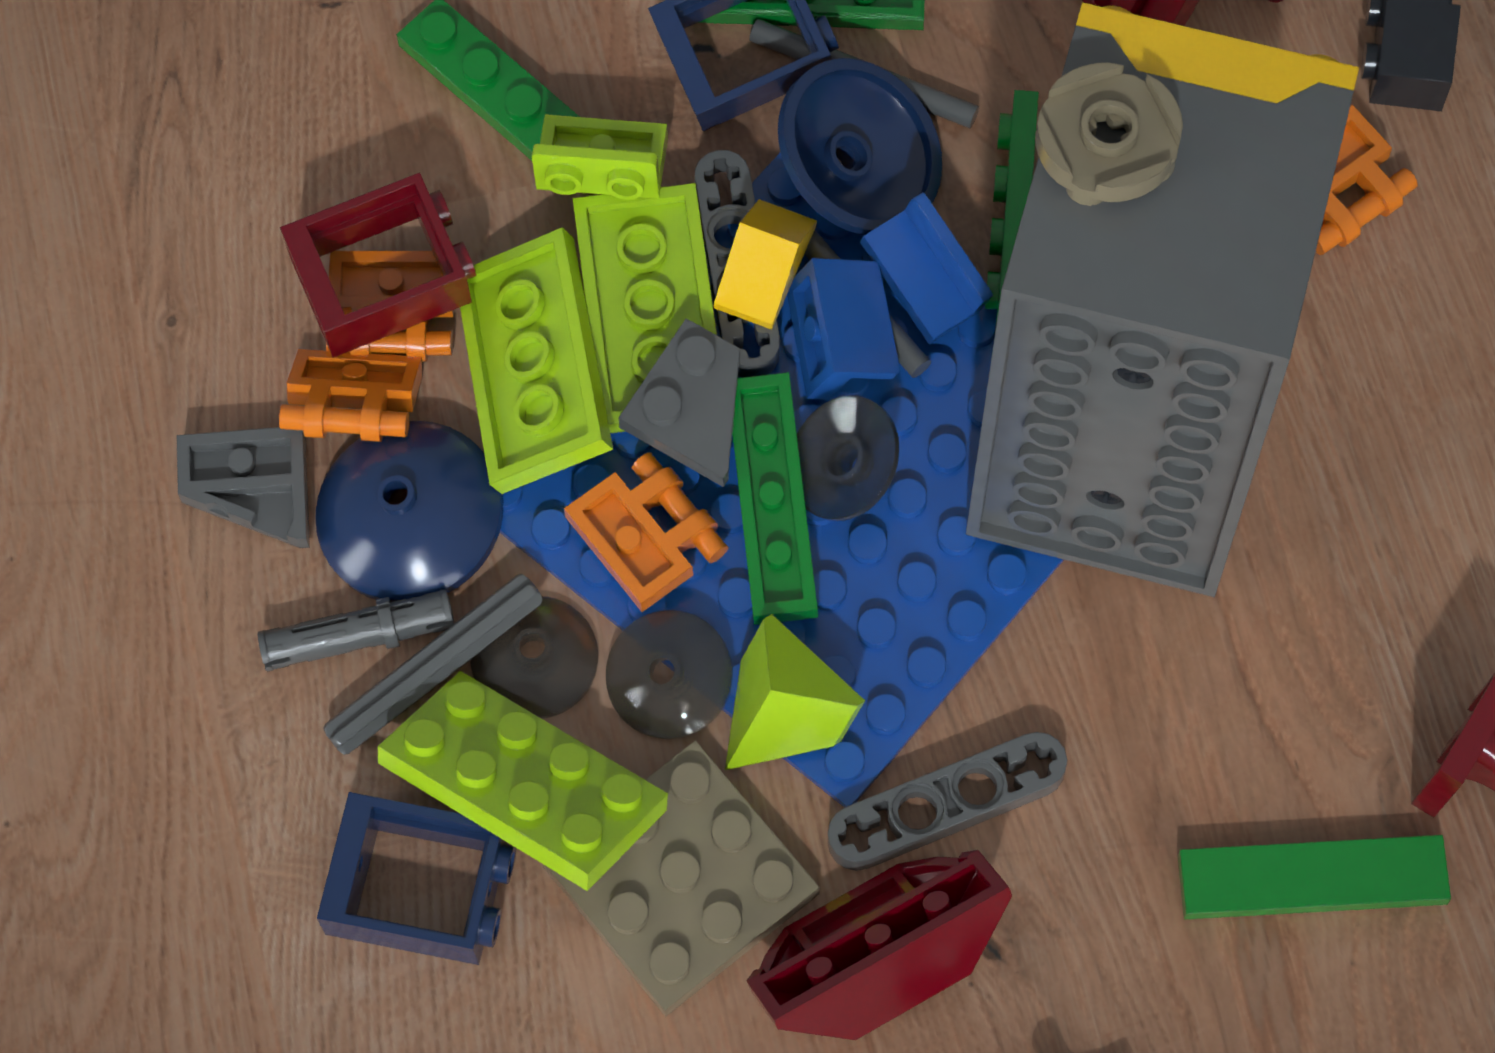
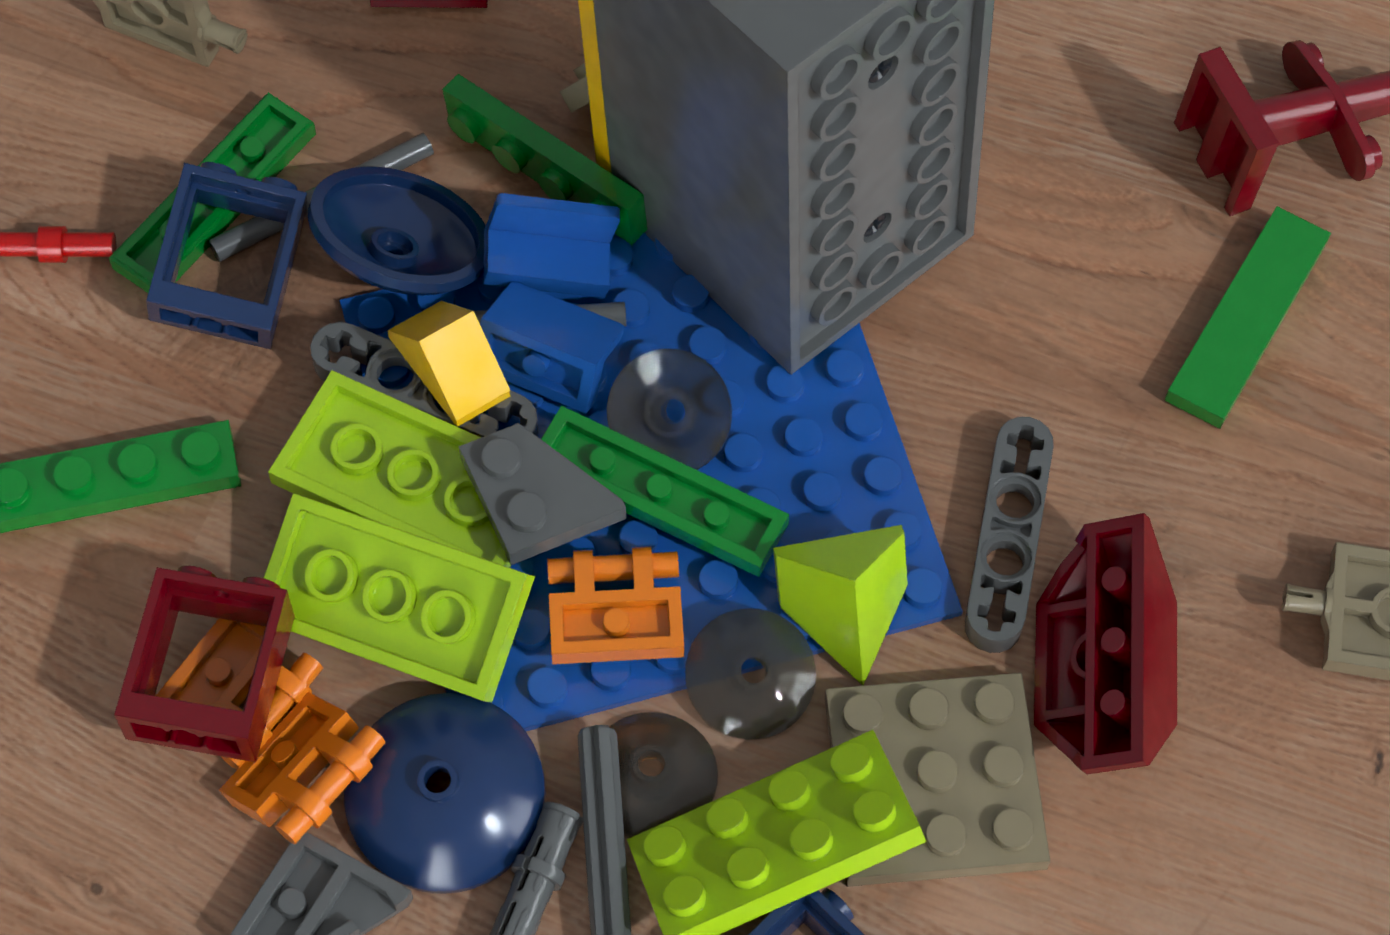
camera: 60 degrees left, 5 degrees down
lime bracket [532,115,668,200] -> none

